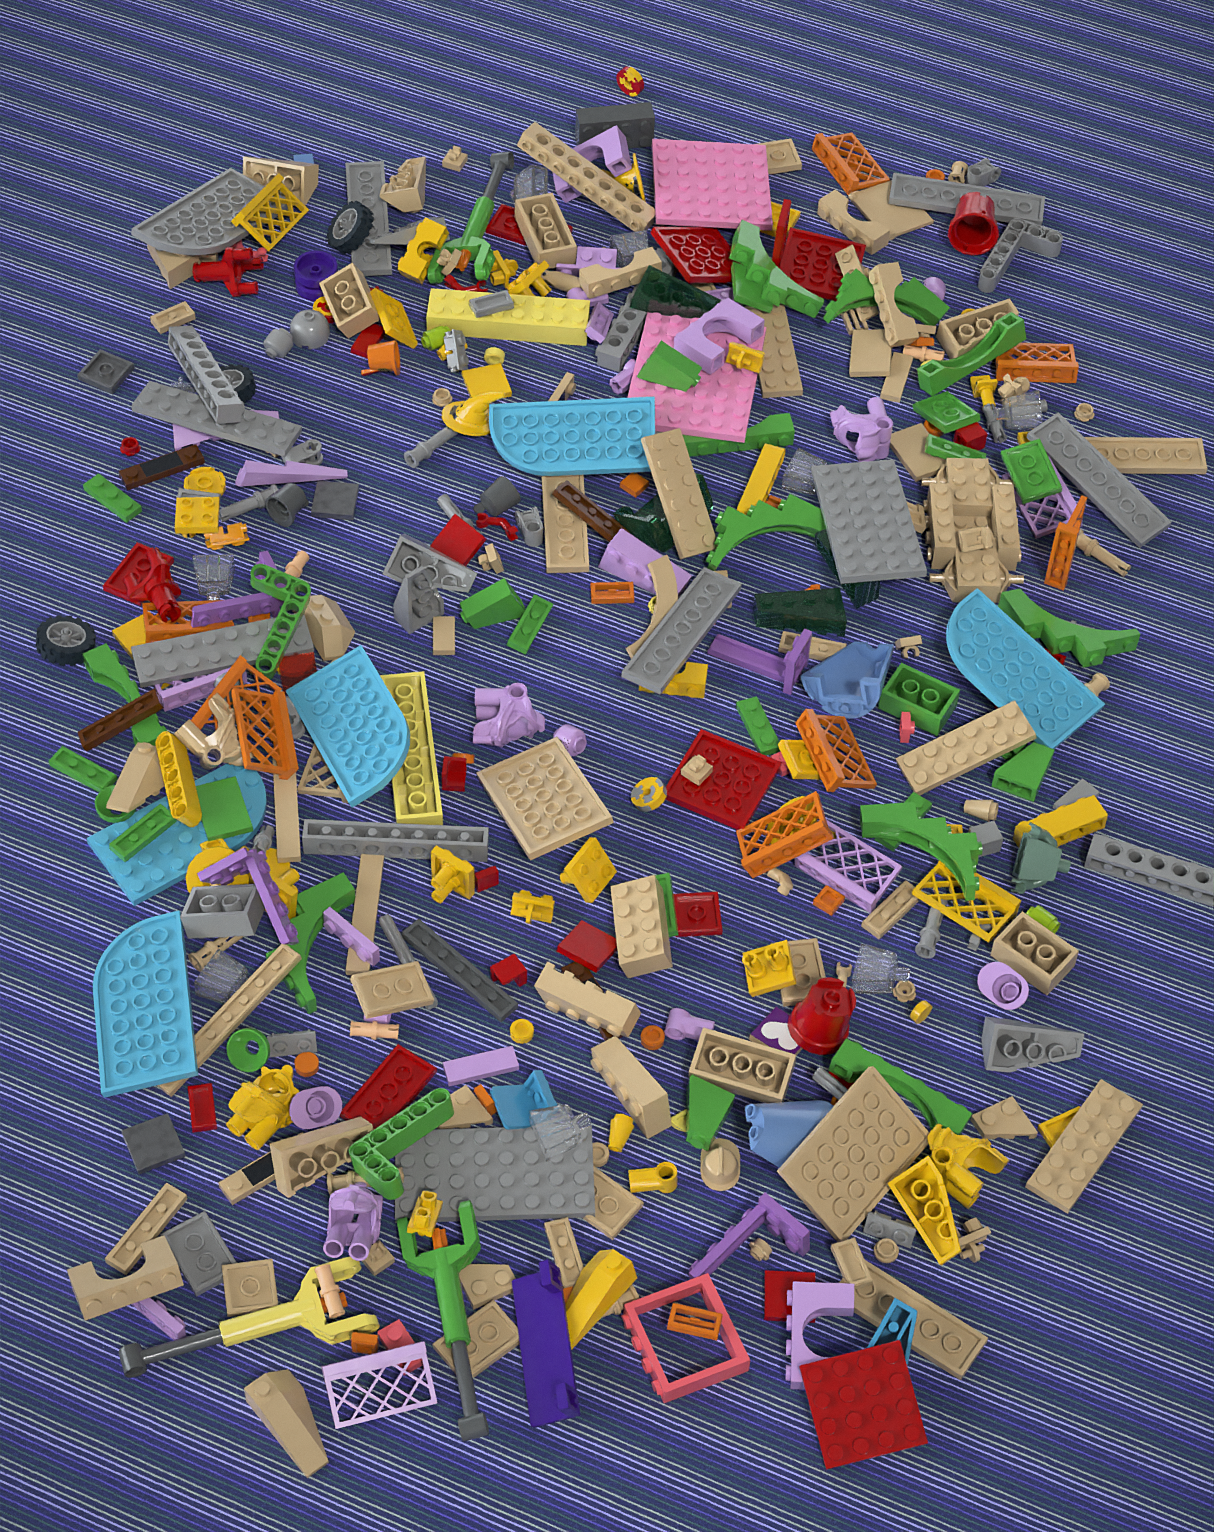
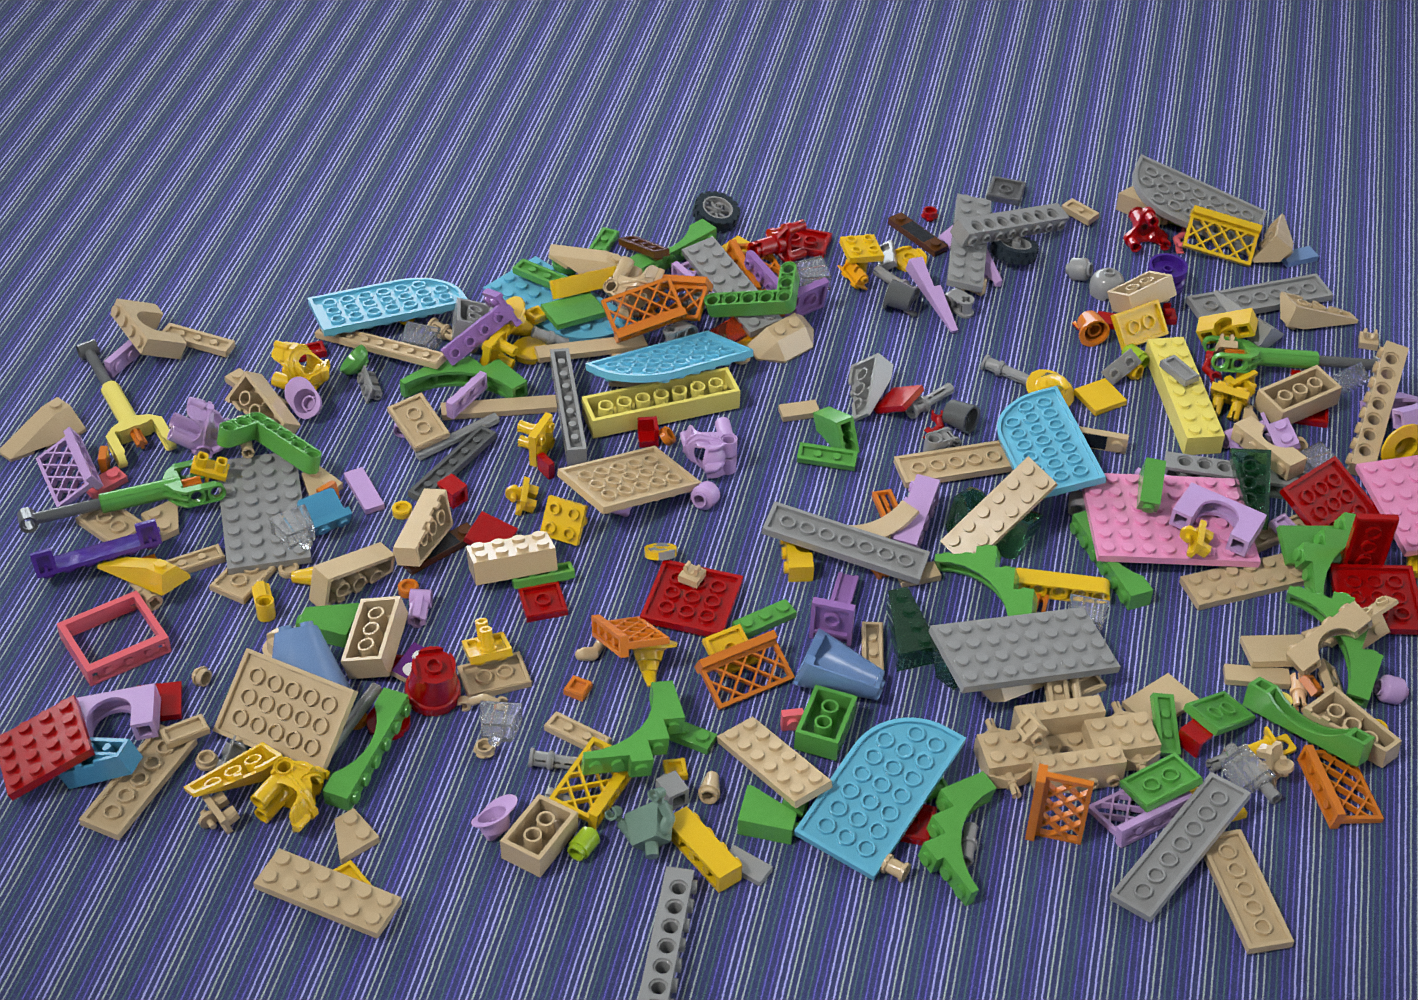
camera: 80 degrees right, 10 degrees down
bright green plate [83,473,142,523] -> none
flat silver tile [121,1113,185,1174] -> none
light grey tile [160,1211,237,1297] -> none
tan tile [222,1259,278,1317] -> none
light nougat pin [284,551,309,578] -> none
orange tile [294,1052,319,1077] -> none
flat silver tile [311,480,359,520] -> none
light nougat pin [315,1264,345,1318] -> none
black wheel [327,201,374,254] -> none
red tile [340,1044,437,1130] -> none
light nougat pin [350,1021,399,1040] -> none
tan tile [362,1240,395,1276] -> none
light grey wedge [393,566,444,634] -> none
tan plate [432,388,452,407] -> none
tan tile [478,543,504,574] -> none
light yellow tile [484,347,505,365] -> none
reddish brown plate [552,480,630,542] -> none
lavender plate [585,302,614,344] -> none
orange tile [667,1303,723,1341] -> none
medium lavender bracket [689,1192,810,1280] -> none
lavender fence [795,819,902,914] -> none
lavender helmet [830,397,893,462] -> none
tan tile [895,635,922,659] -> none
yellow tile [910,1000,932,1024] -> none
light grey wedge [981,1016,1084,1072] -> none
tan plate [1074,403,1094,422] -> none
tan pin [1076,529,1131,577] -> none

